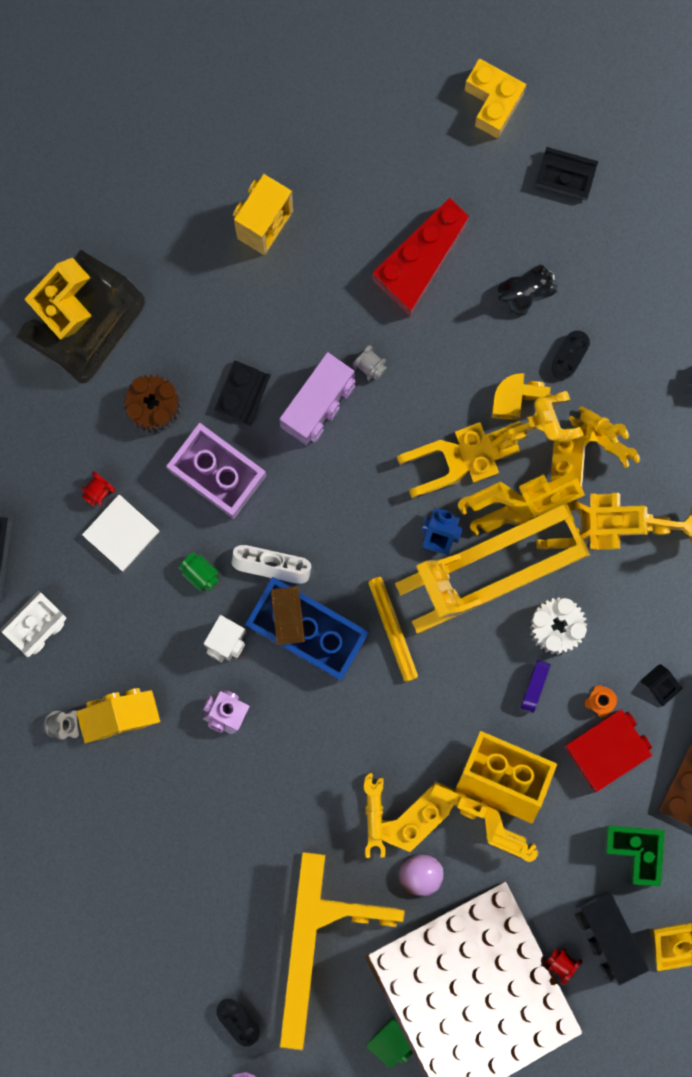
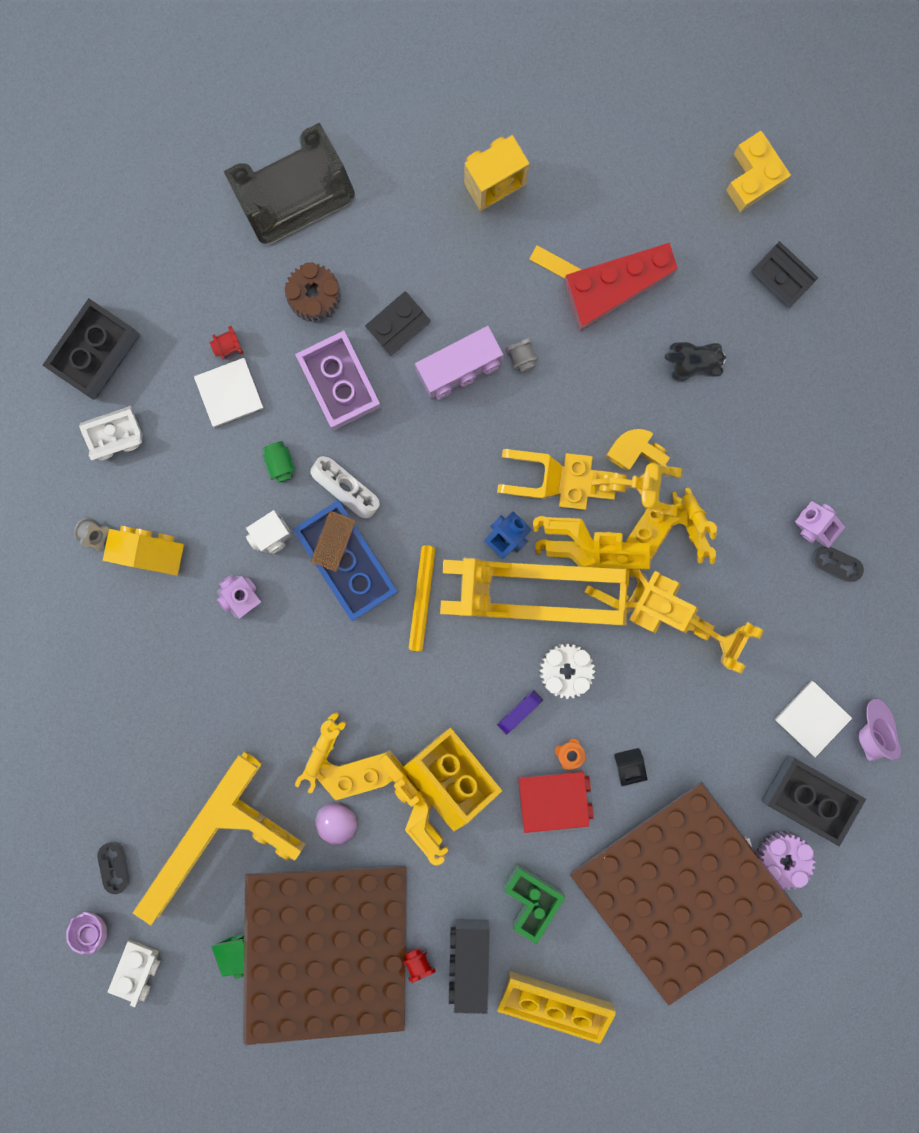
camera: 25 degrees right, 5 degrees up
yellow brick [25,257,92,340] -> none
black beam [551,330,590,380] -> none
none -> yellow window [529,246,581,279]

